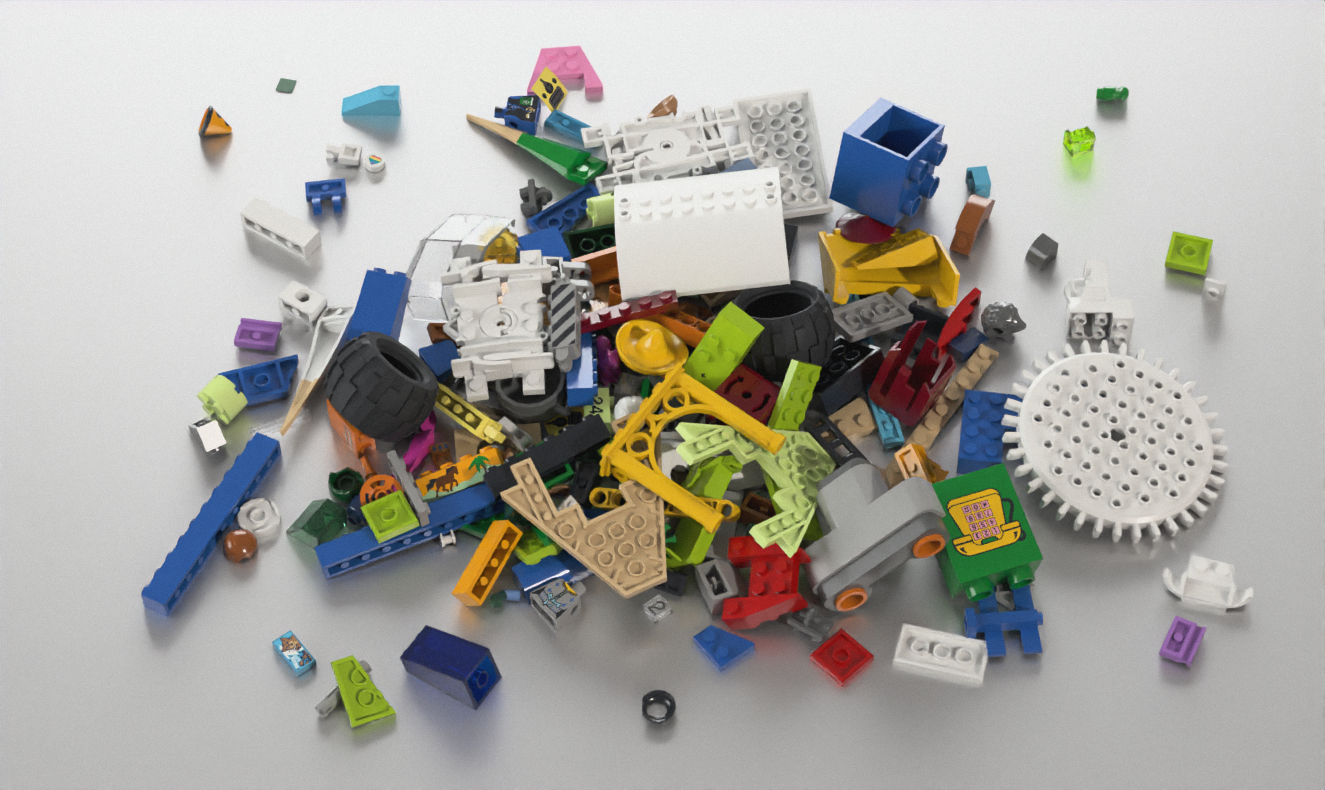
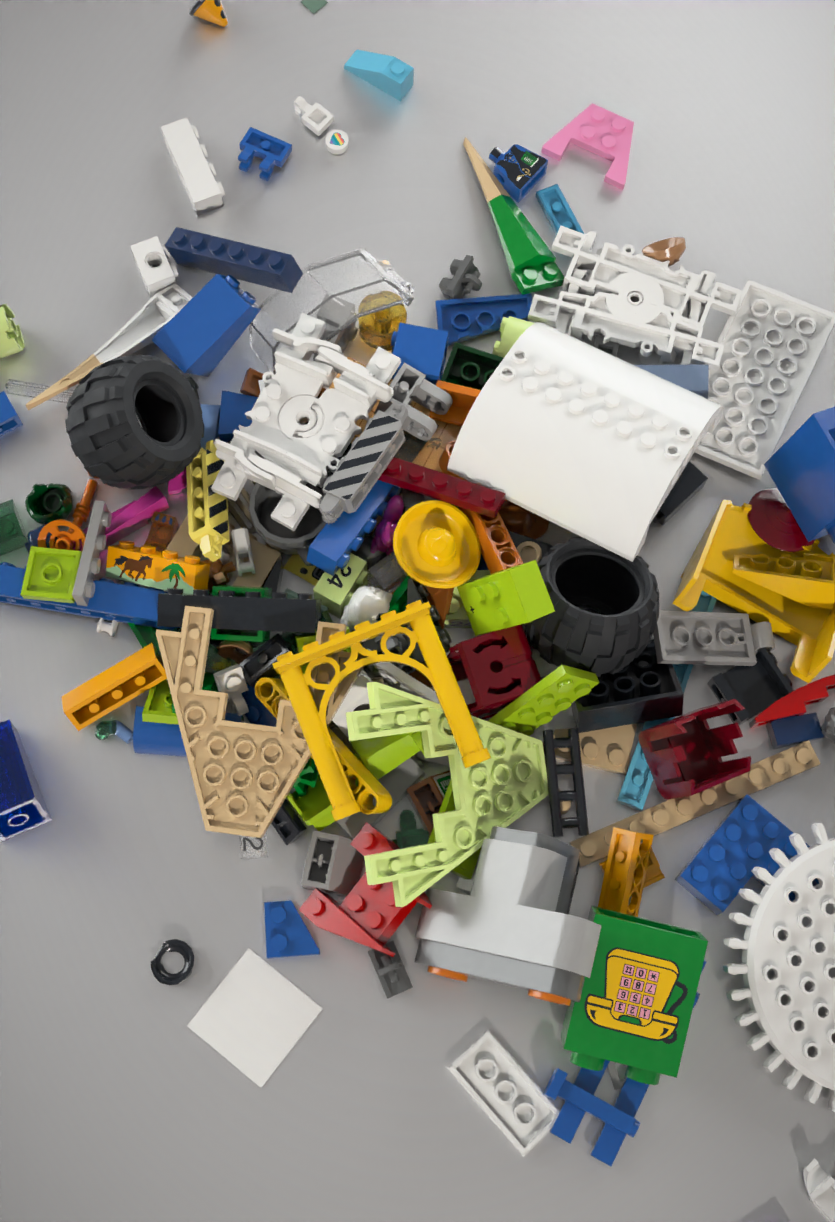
camera: 30 degrees right, 20 degrees up
blue wing [218,354,299,406] -> none
medium lavender plate [234,318,282,351] -> none
light grey torso [530,578,586,633] -> none
light yellow sticker [531,67,568,113] -> none
red tile [810,628,874,687] -> none
none -> dark blue brick [165,227,303,293]
none -> white sticker [187,948,323,1088]

